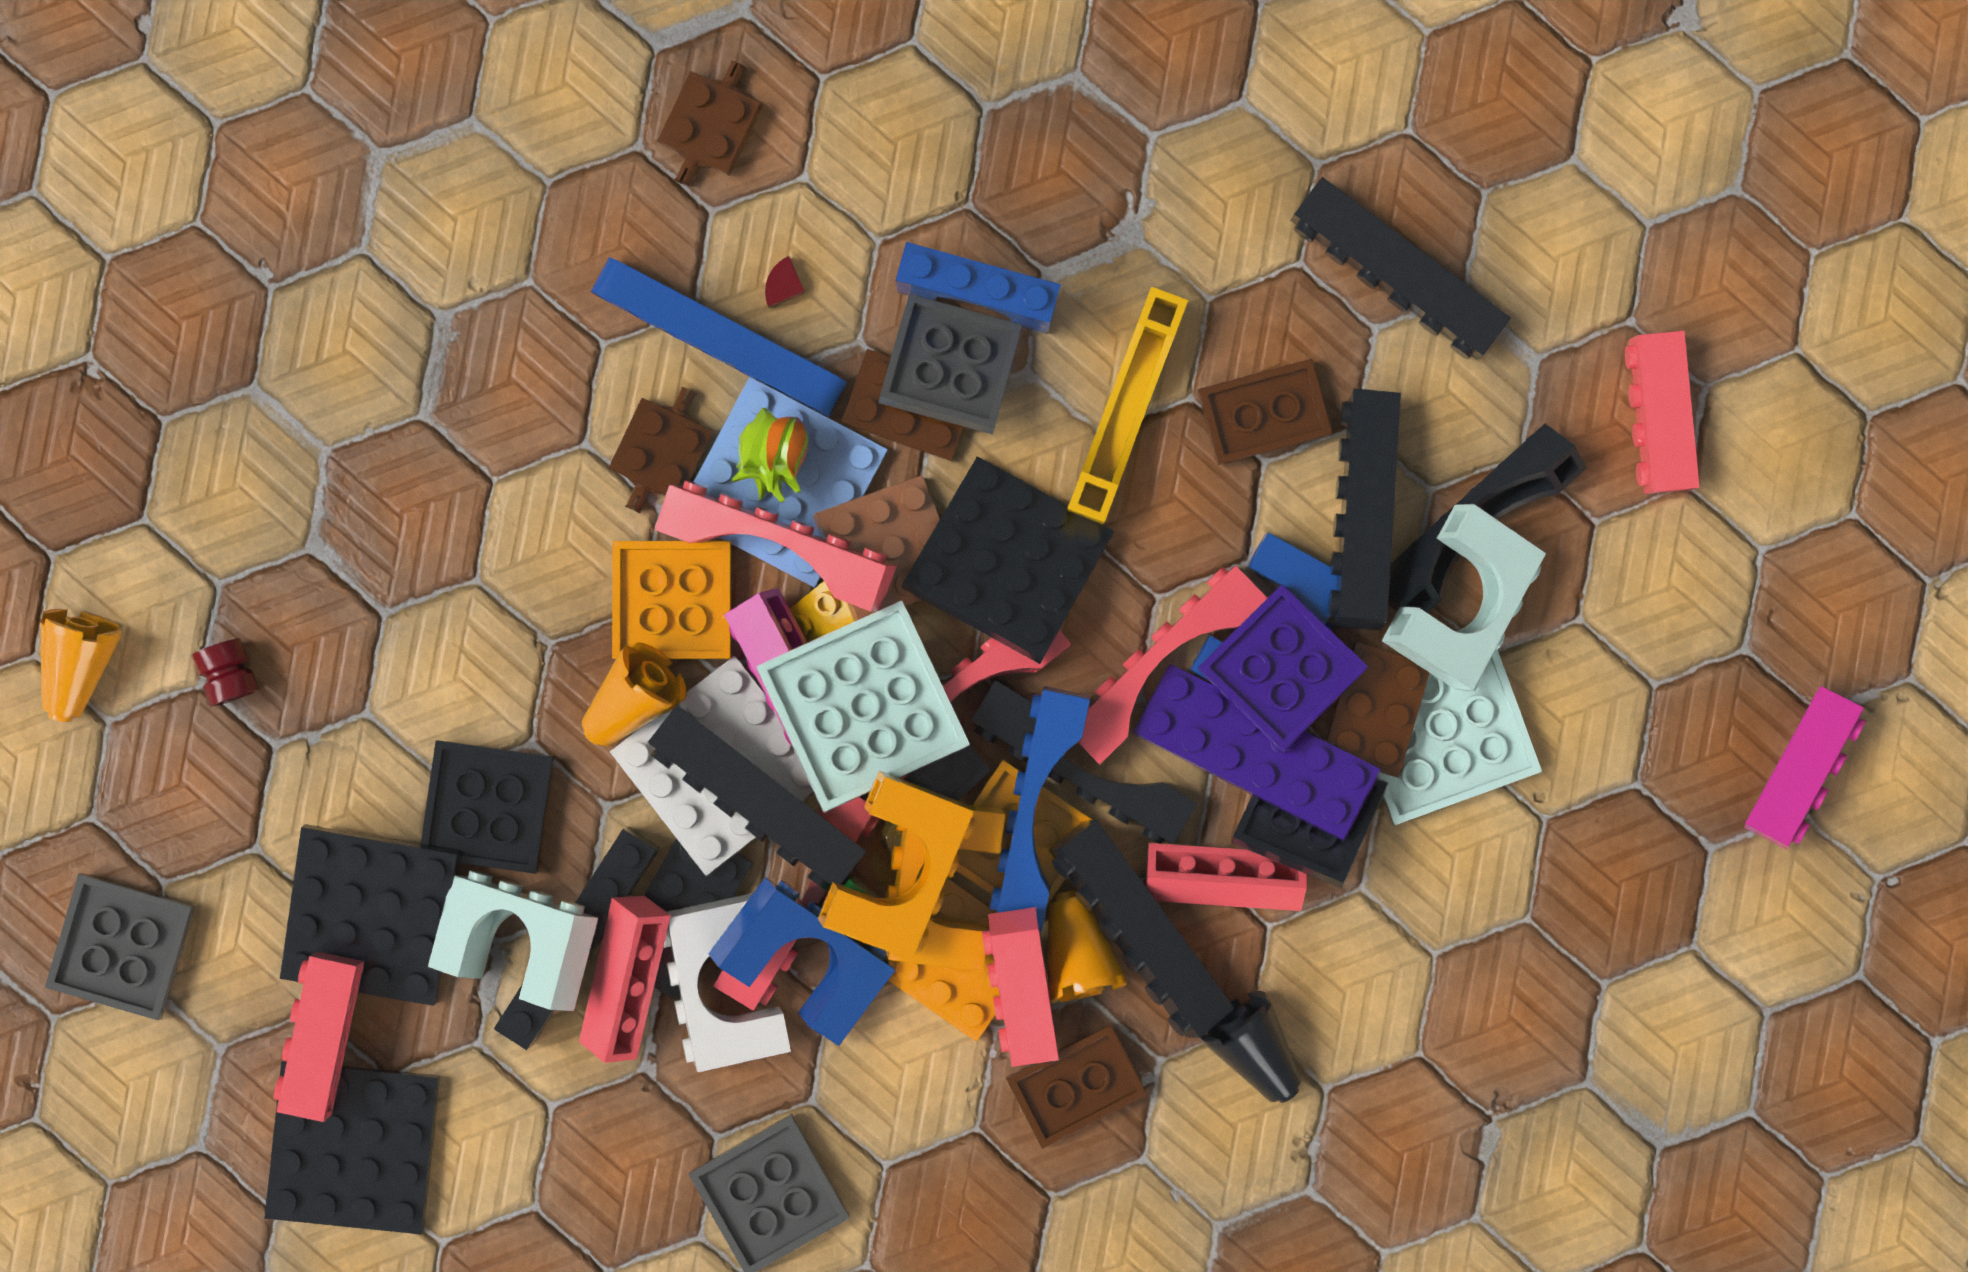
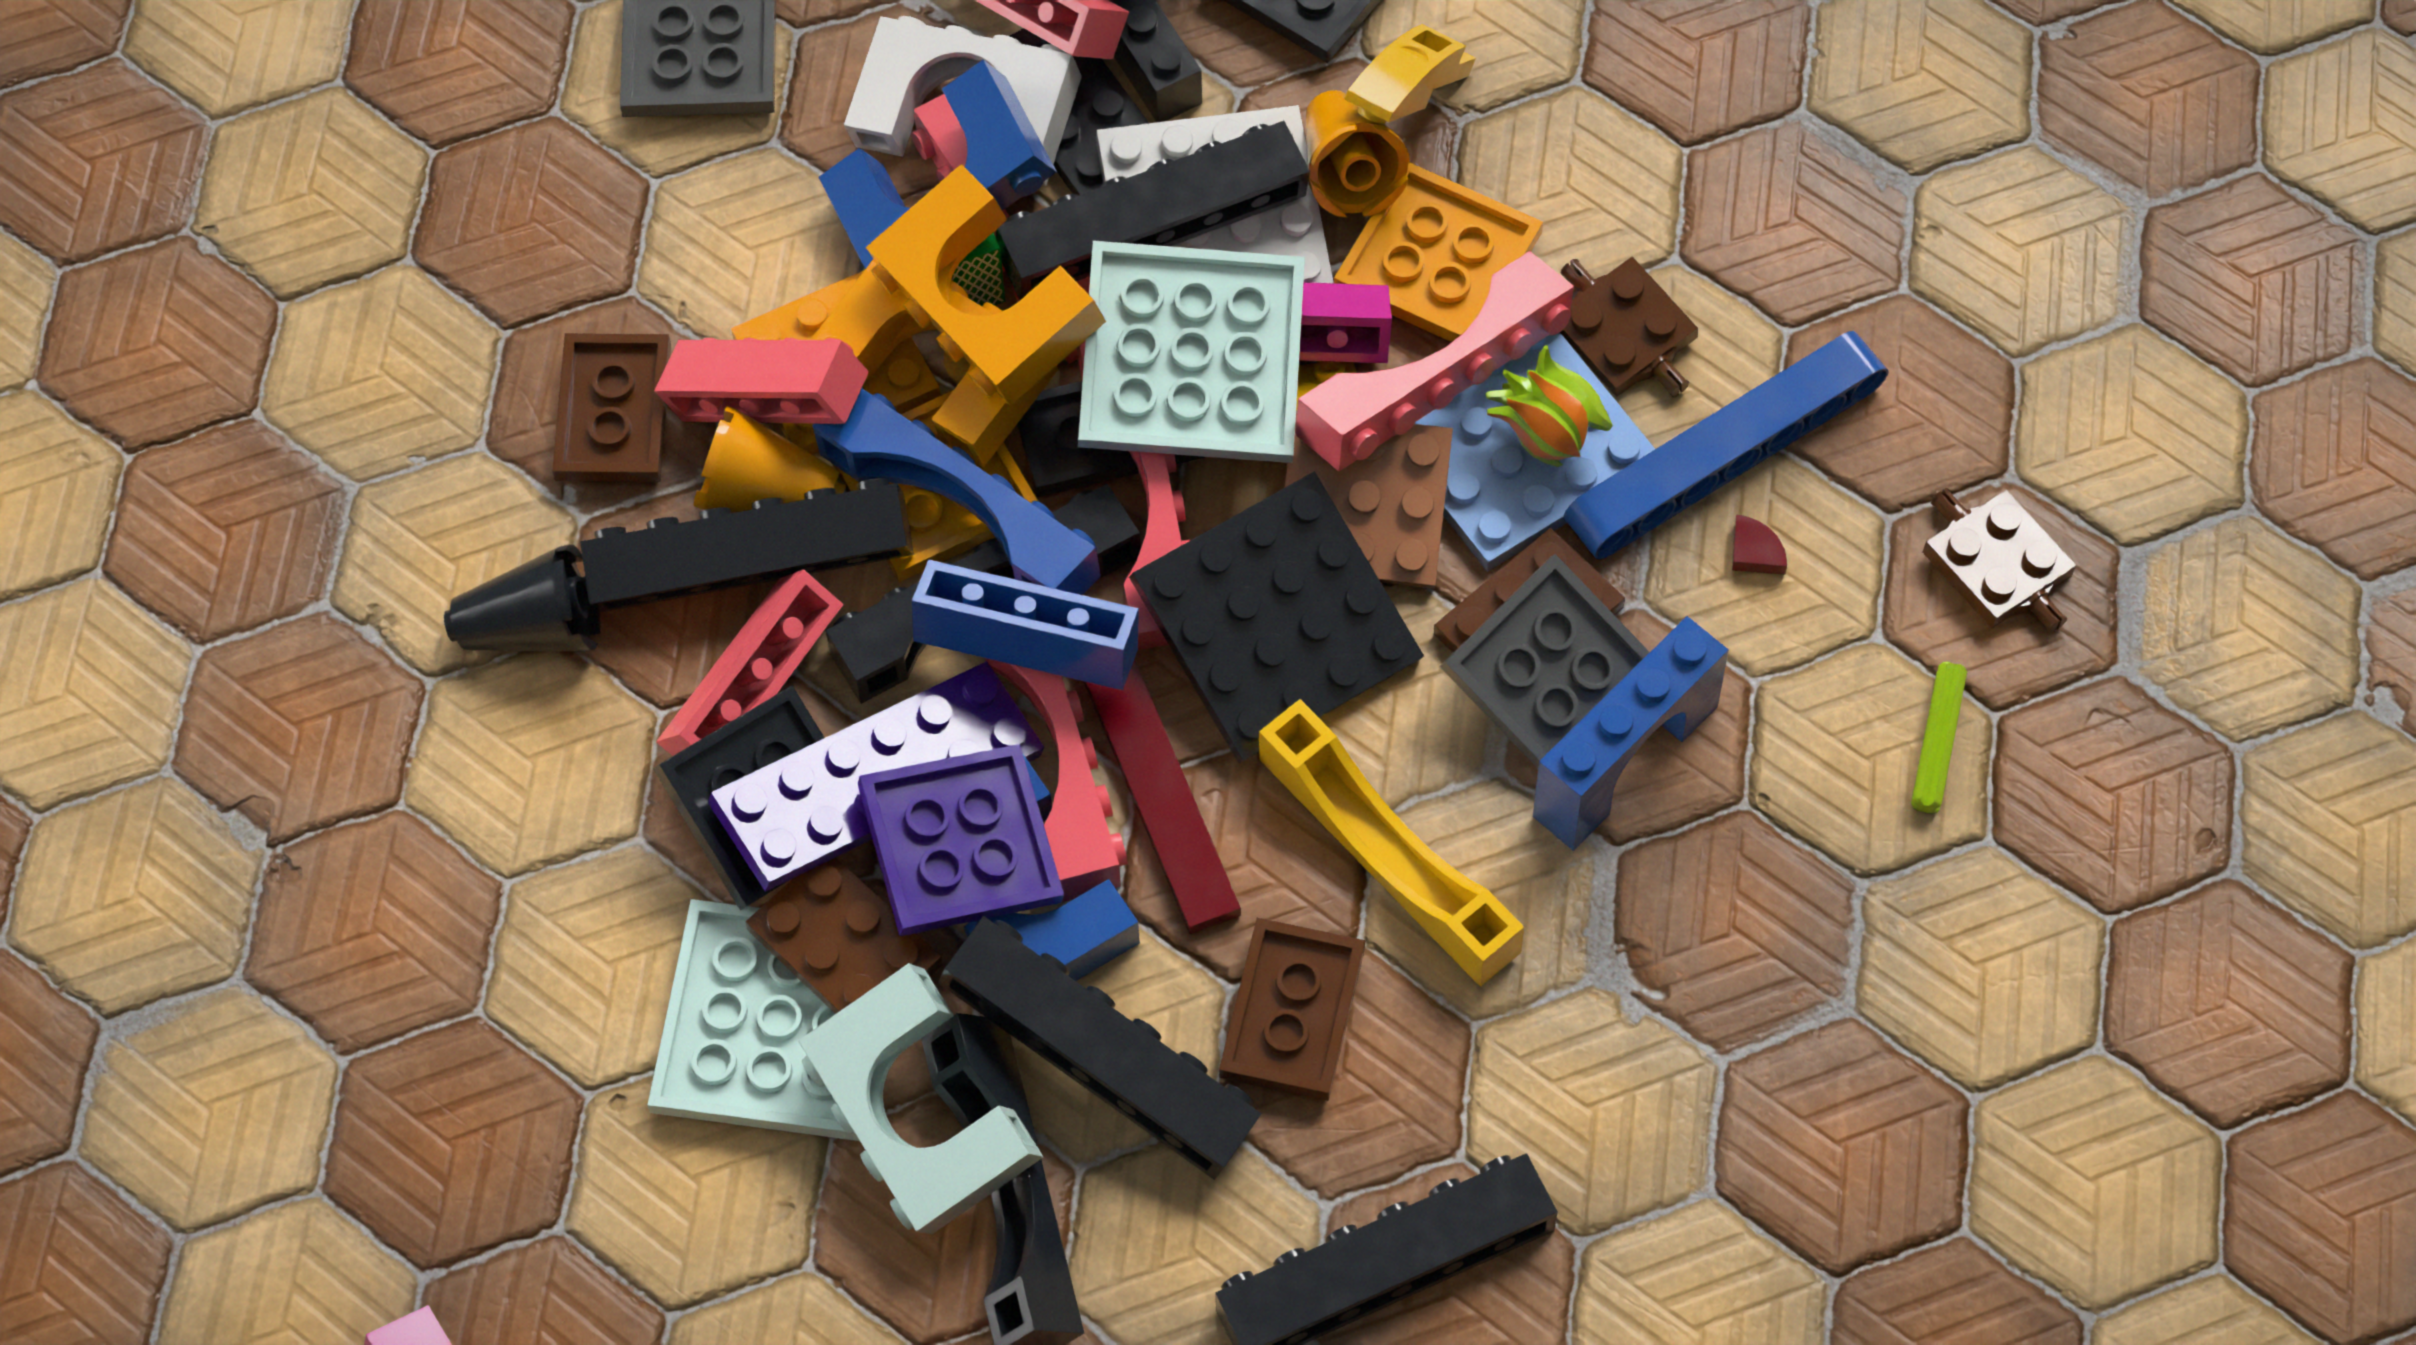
camera: 125 degrees right, 25 degrees down
none -> blue brick [912,559,1139,690]
none -> dark red tile [1083,659,1241,934]
none -> yellow slope [1344,24,1476,124]
none -> lime axle [1911,662,1967,814]

